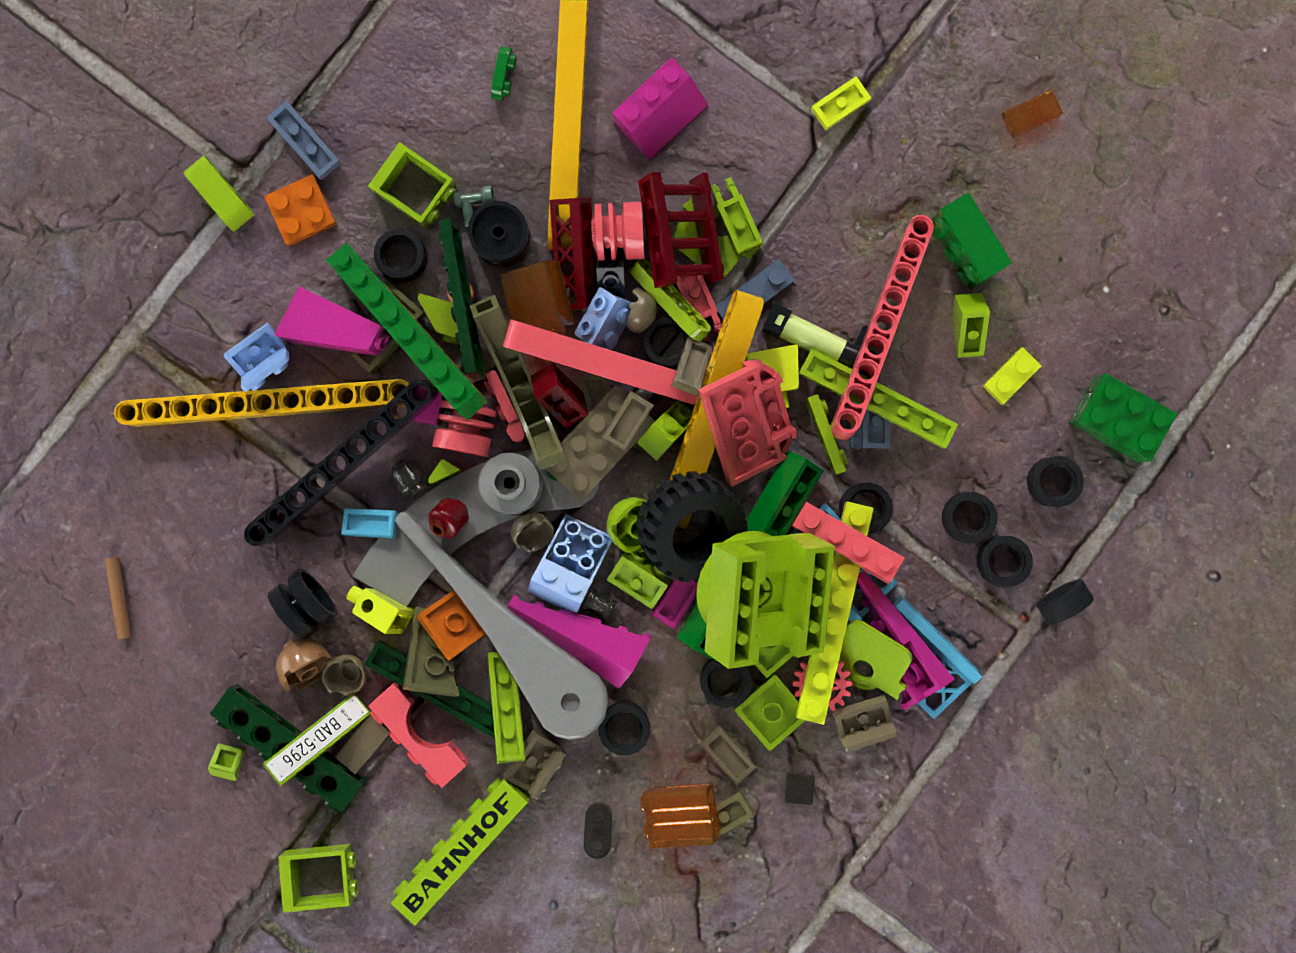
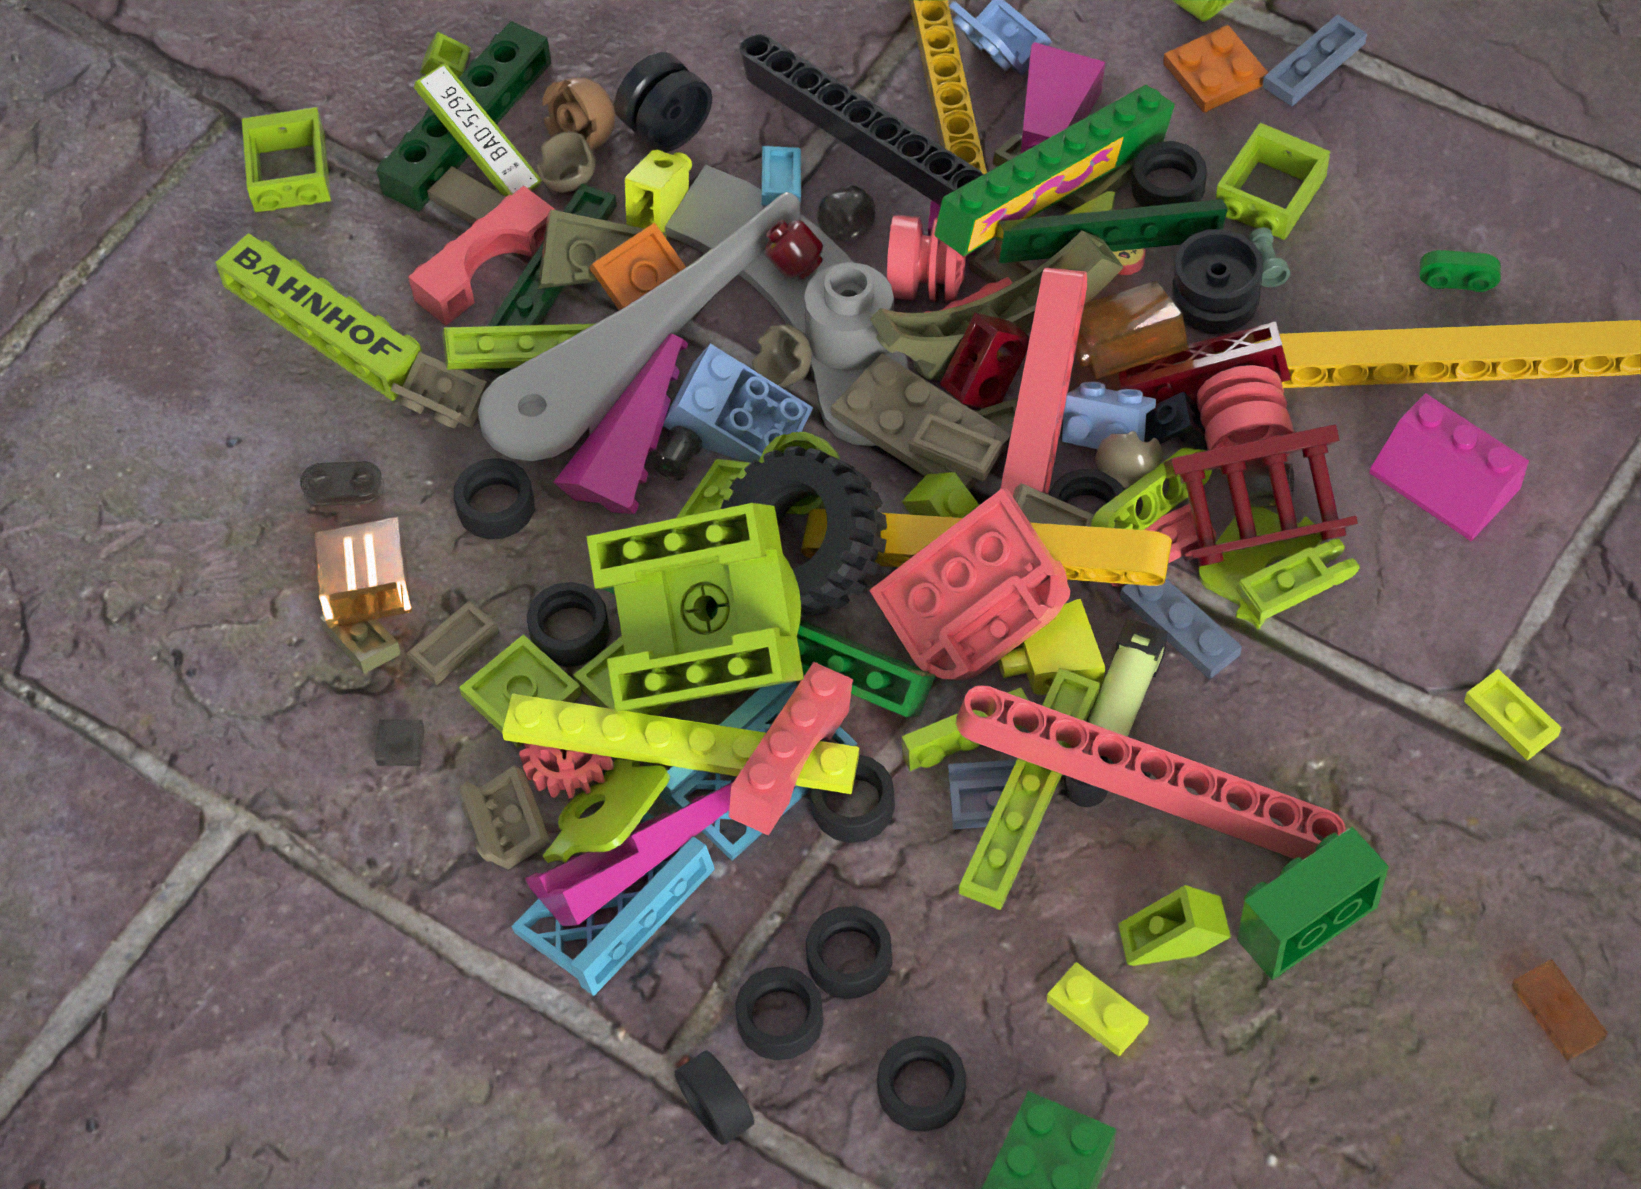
camera: 90 degrees right, 30 degrees down
lime slope [428,459,463,485] -> none

